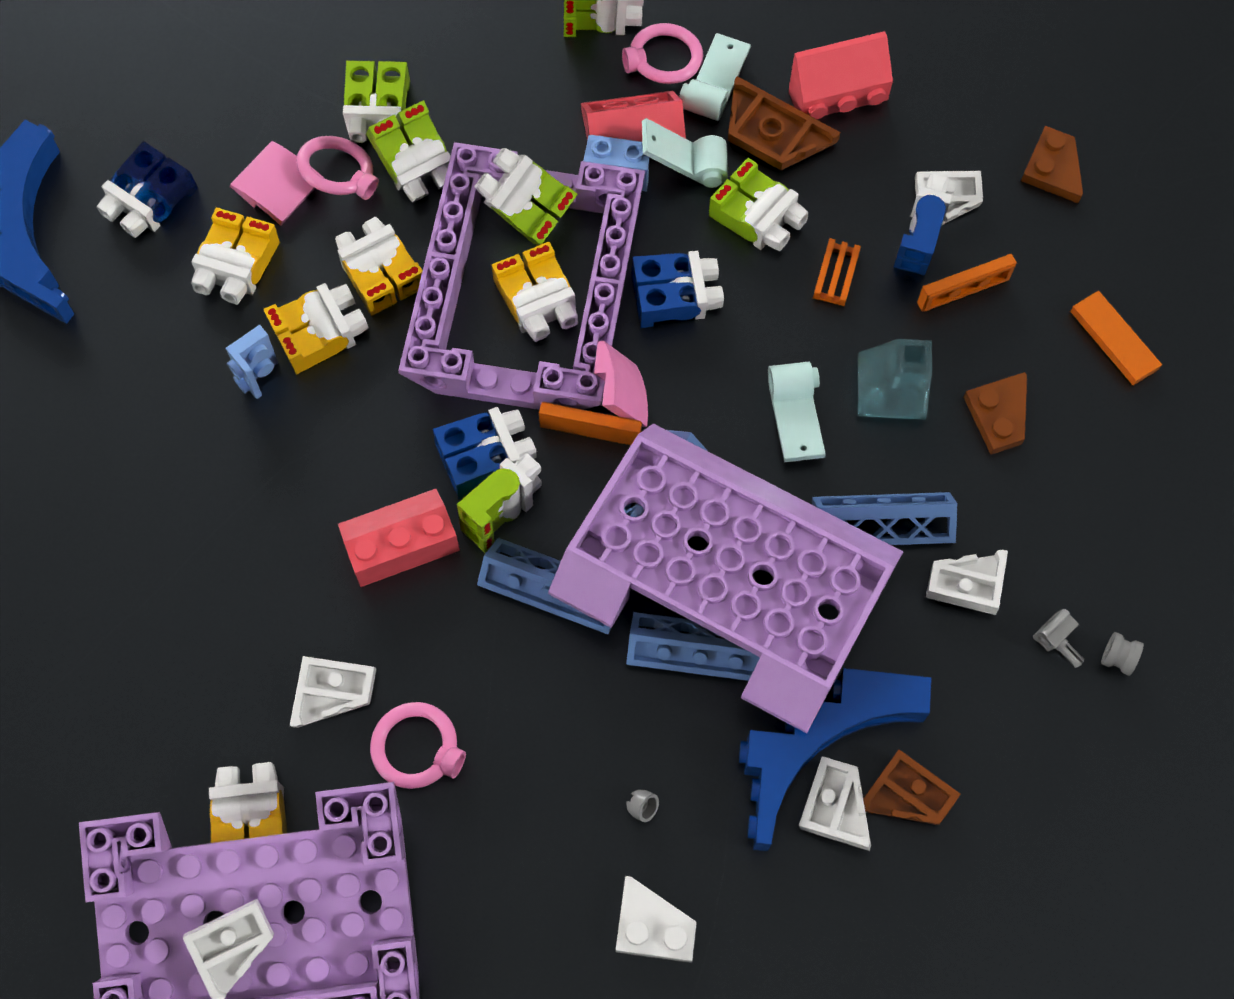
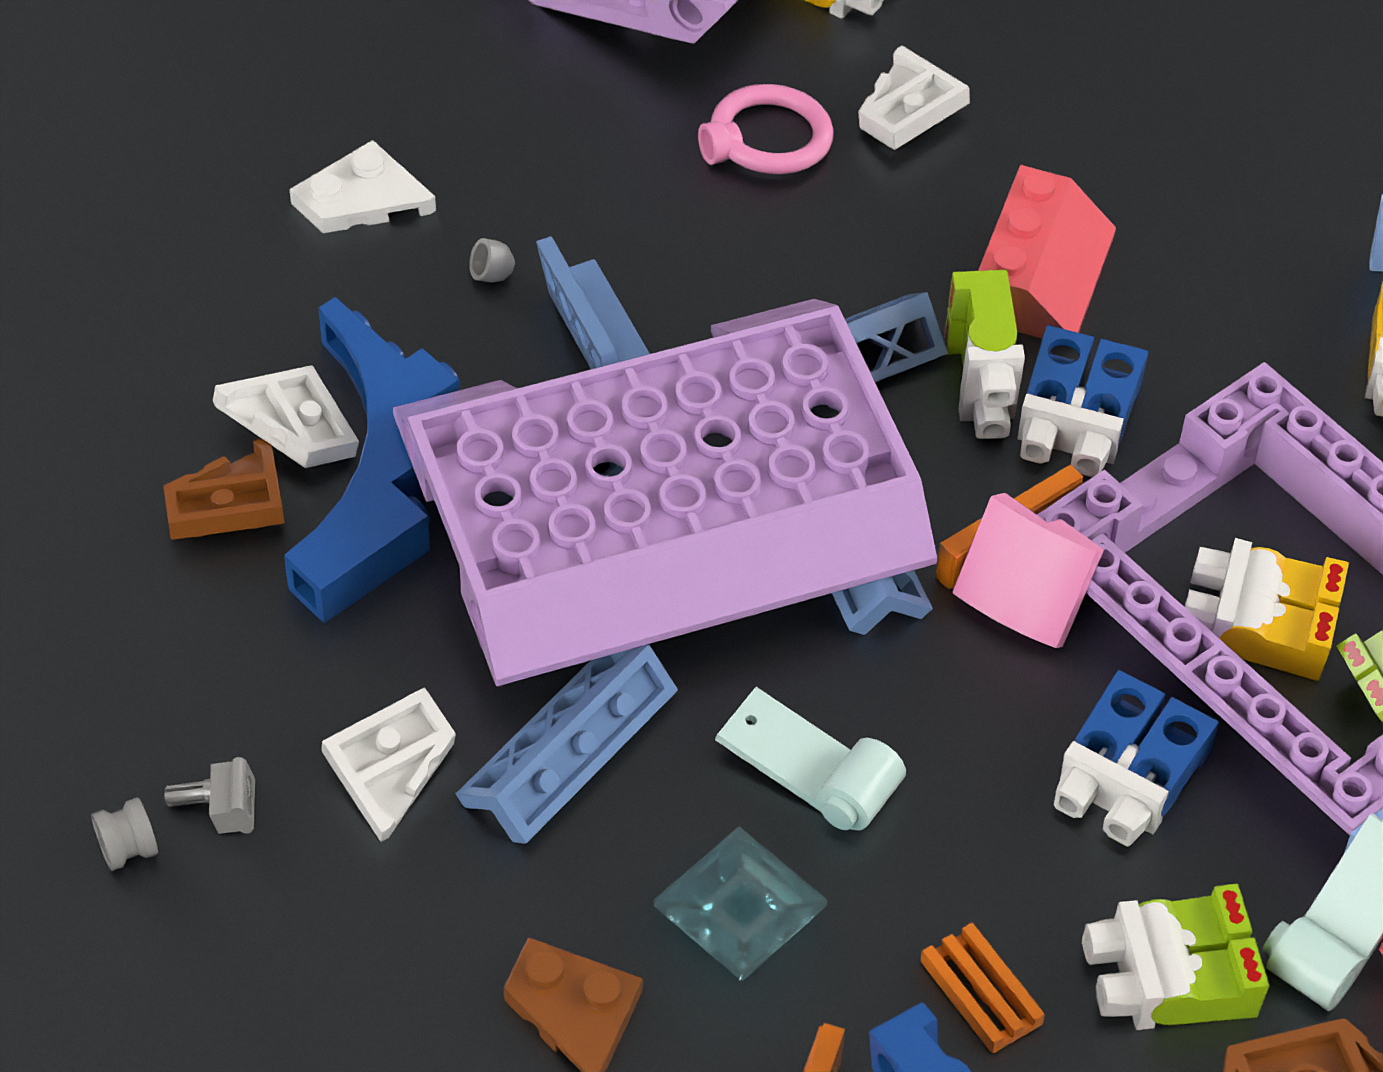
camera: 130 degrees right, 15 degrees down
none -> medium blue fence [536,236,650,369]

